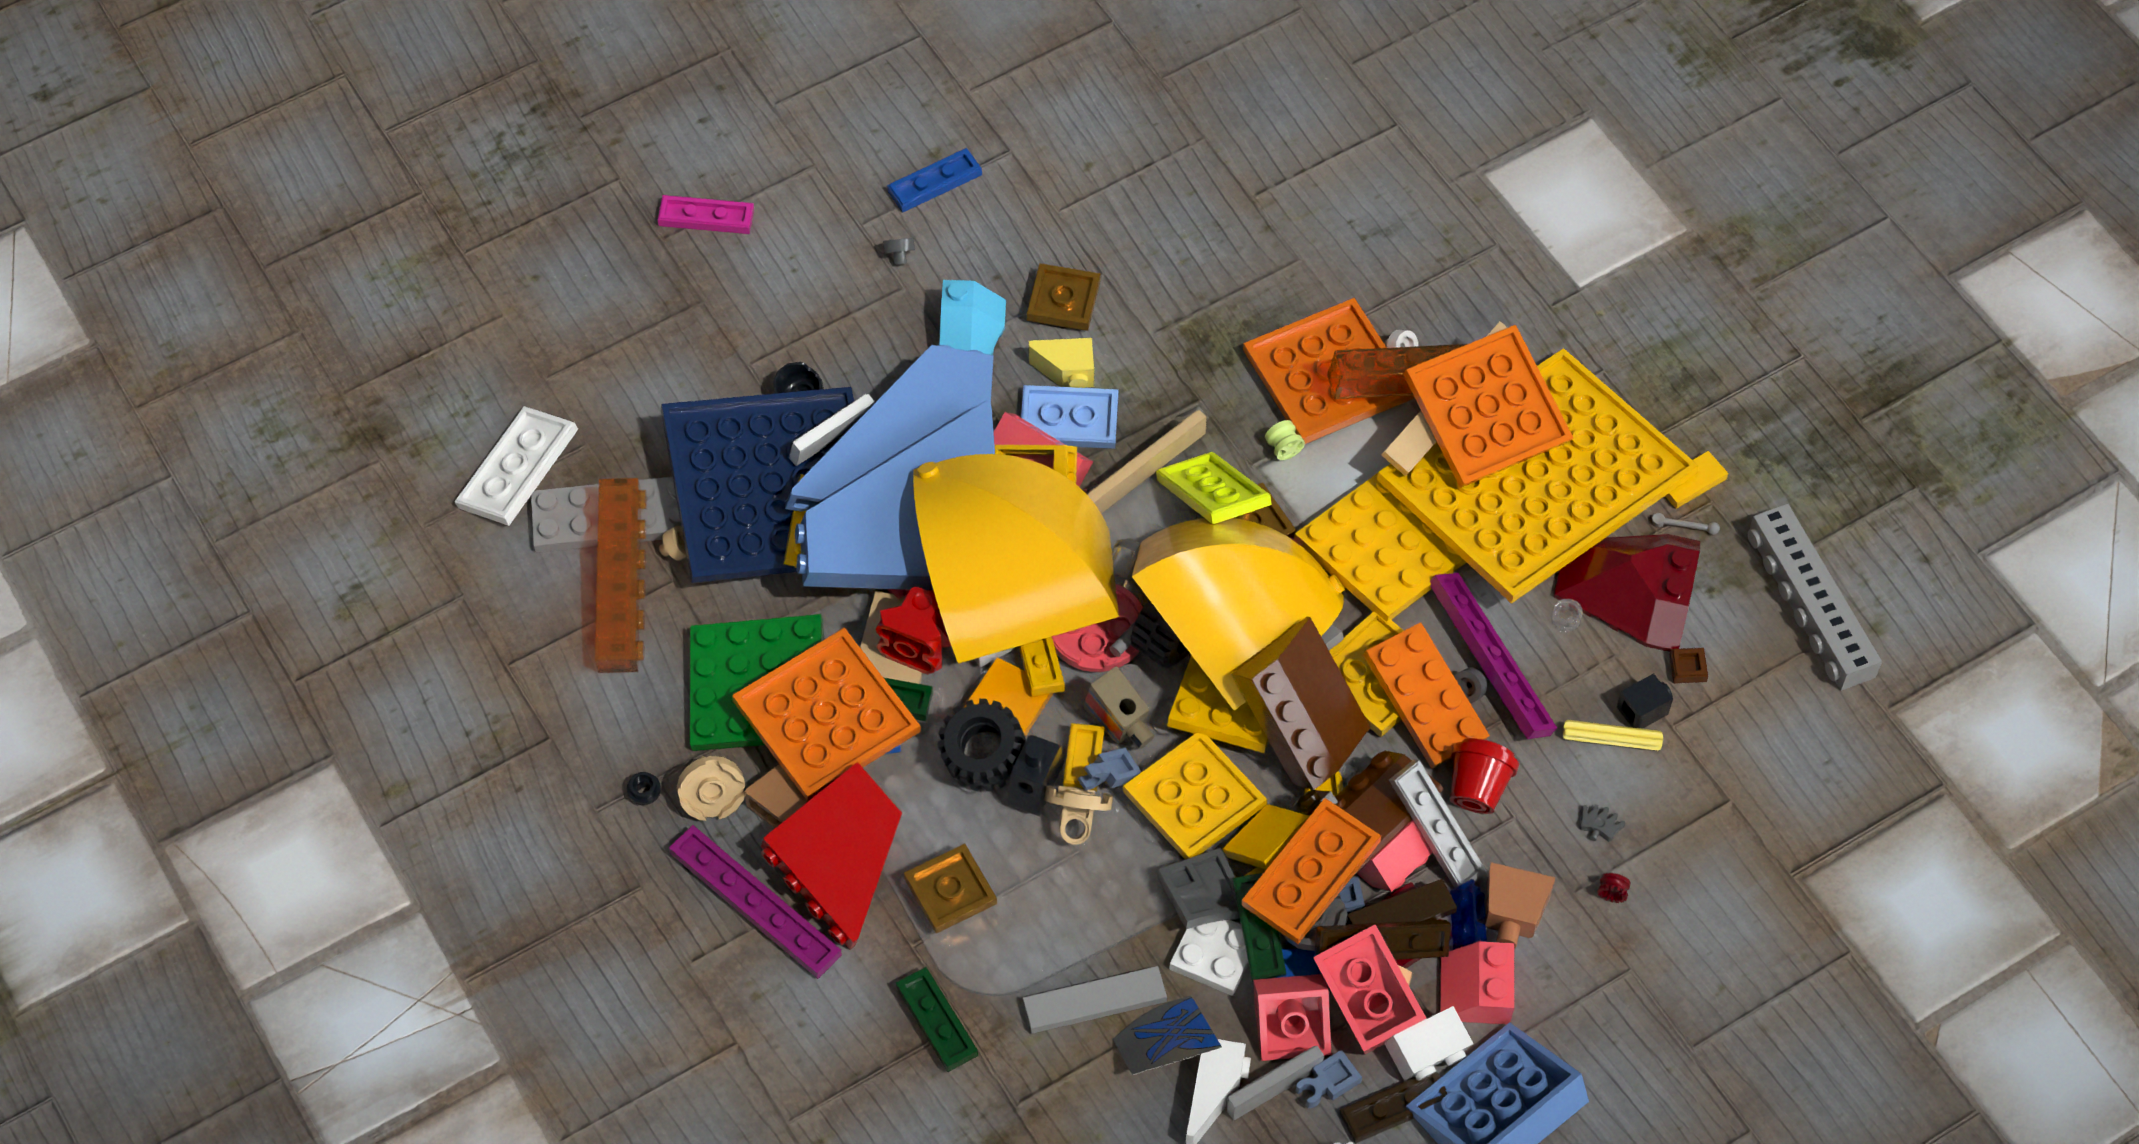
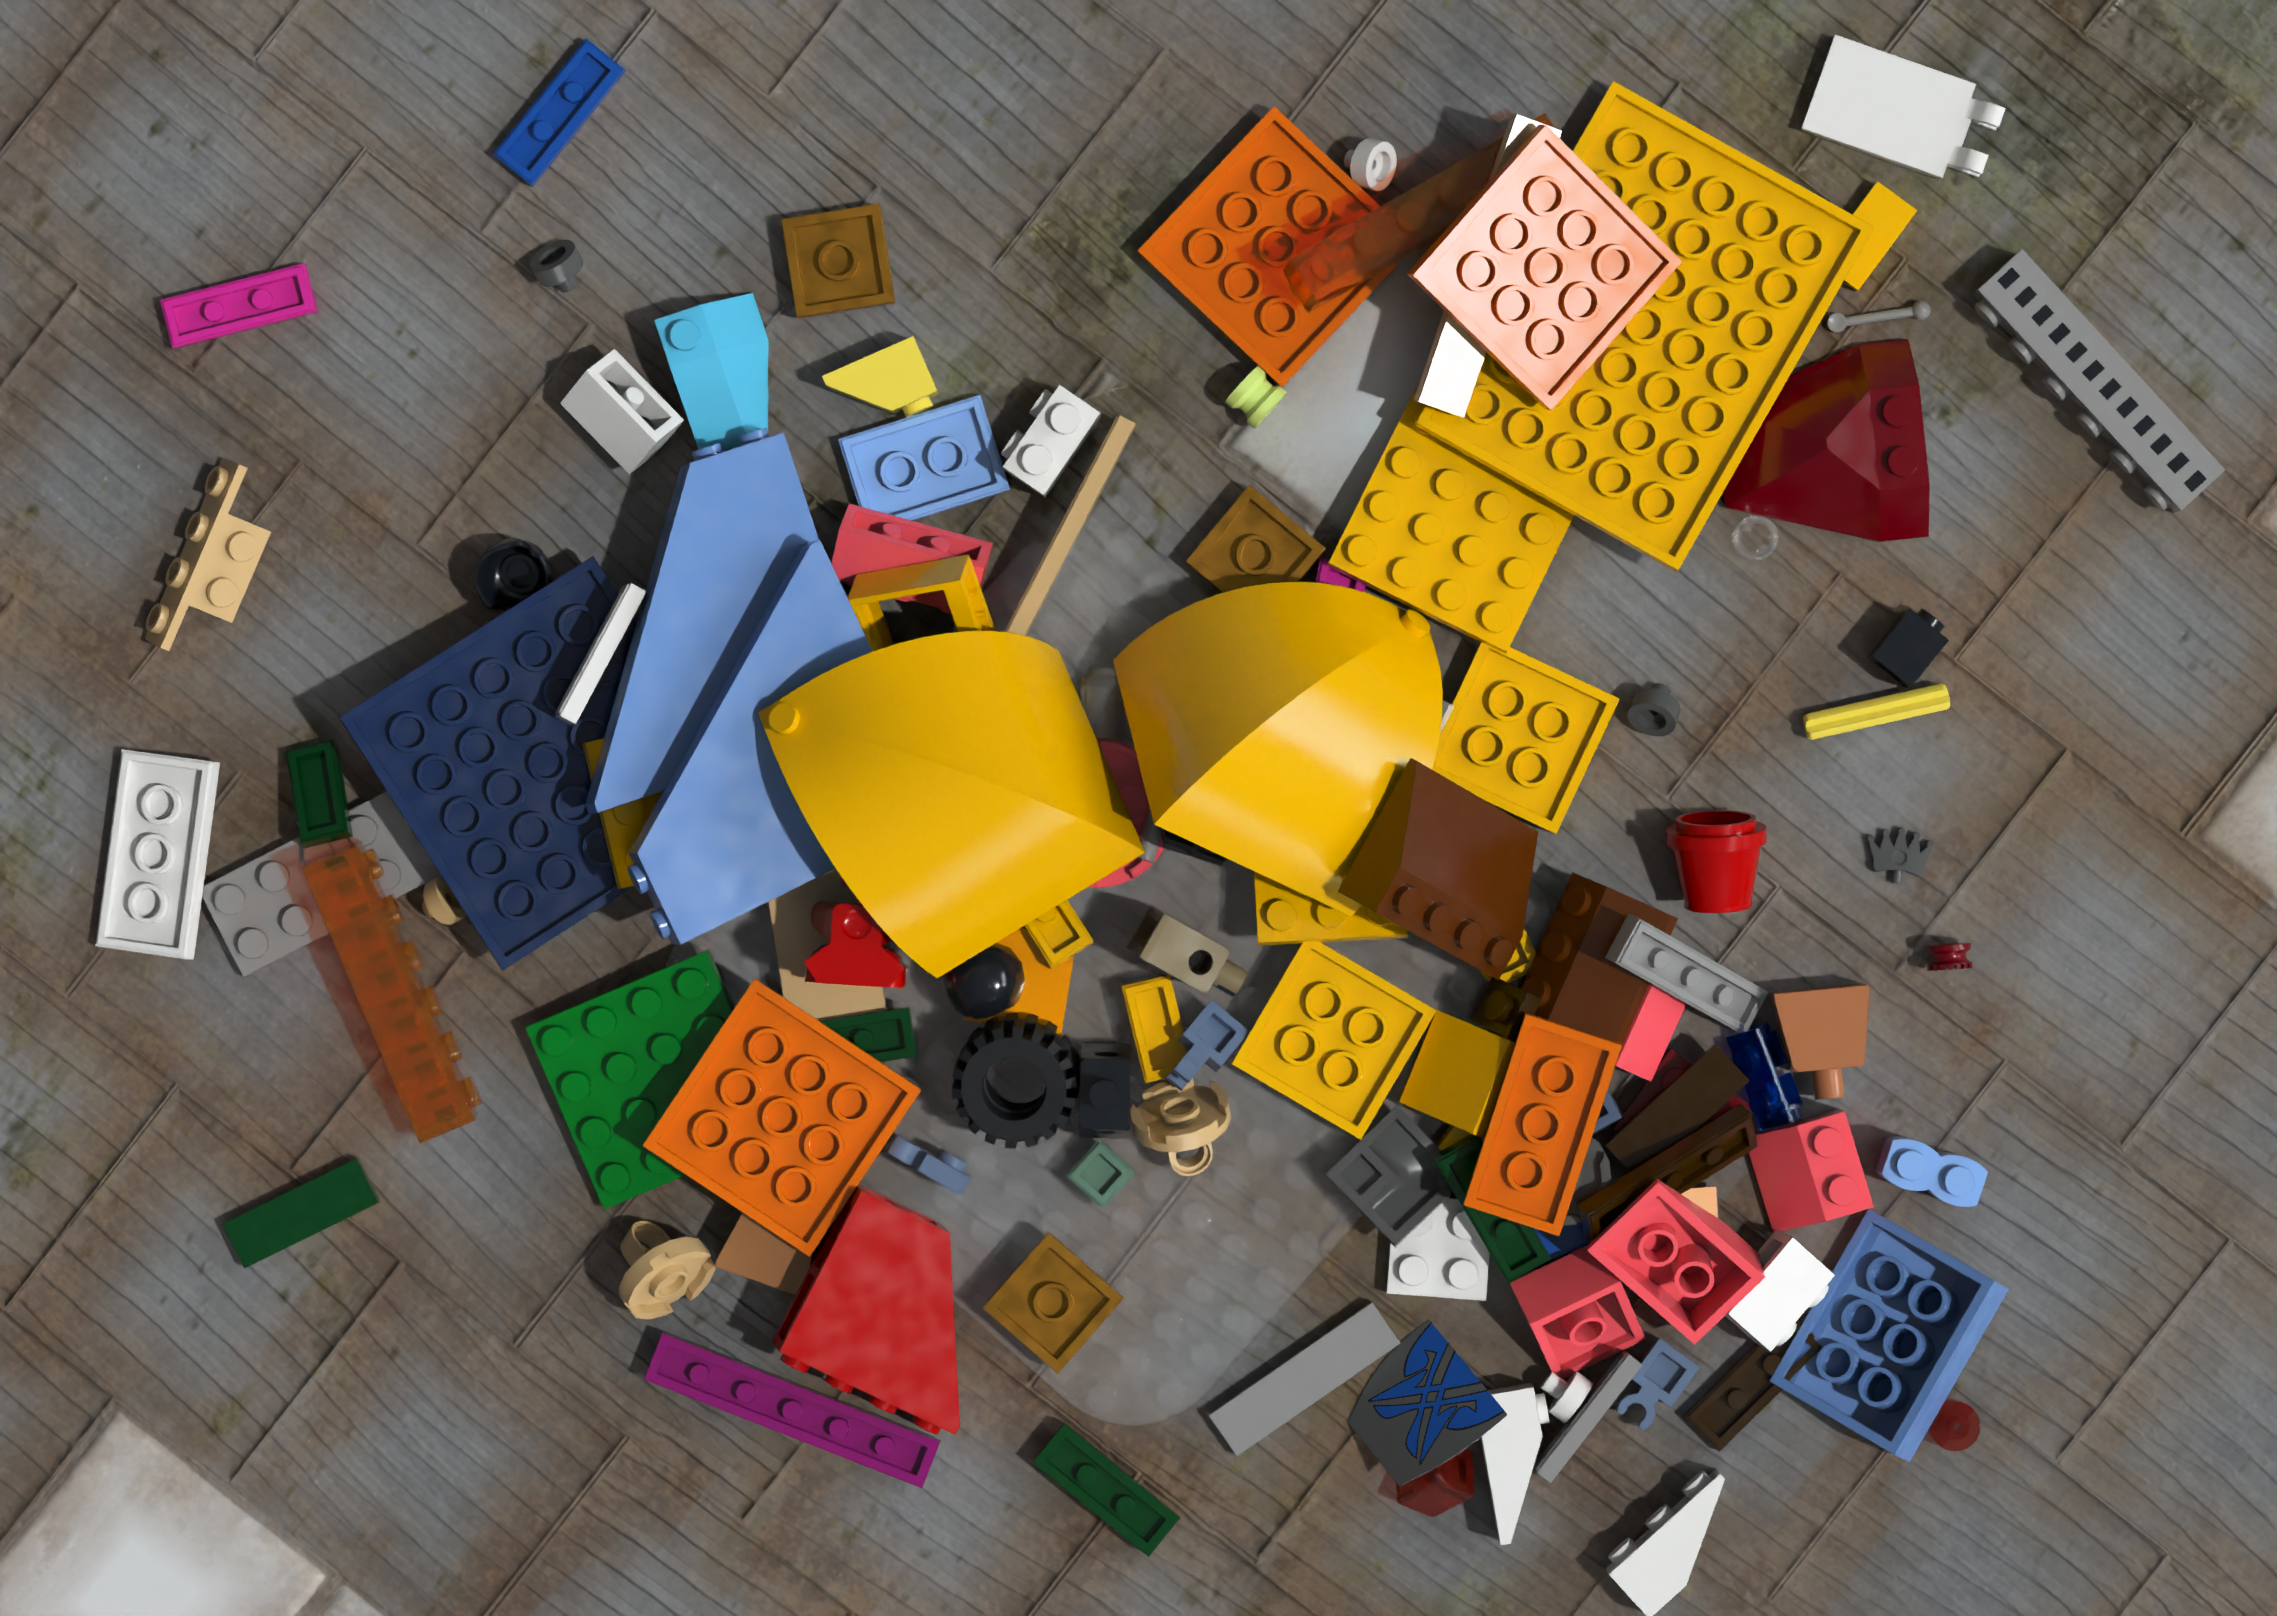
camera: 20 degrees left, 30 degrees up
black plate [627,772,661,805] -> none
neon yellow tile [1156,452,1272,524] -> none
orange plate [1363,622,1490,769] -> none
magenta plate [1430,573,1557,739] -> none
reddish brown tile [1669,648,1708,684] -> none
none -> tan bracket [145,458,271,651]
none -> dark green tile [223,1158,380,1268]
none -> dark green tile [286,739,353,848]
none -> white brick [560,349,684,475]
none -> sand blue plate [887,1134,972,1196]
none -> black hair [943,943,1025,1019]
none -> white brick [1001,385,1101,498]
none -> sand green tile [1066,1138,1136,1209]
none -> clear red panel [1396,1449,1475,1517]
none -> white tile [1540,1371,1593,1423]
none -> white tile [1800,35,2005,180]
none -> light blue brick [1875,1136,1988,1207]

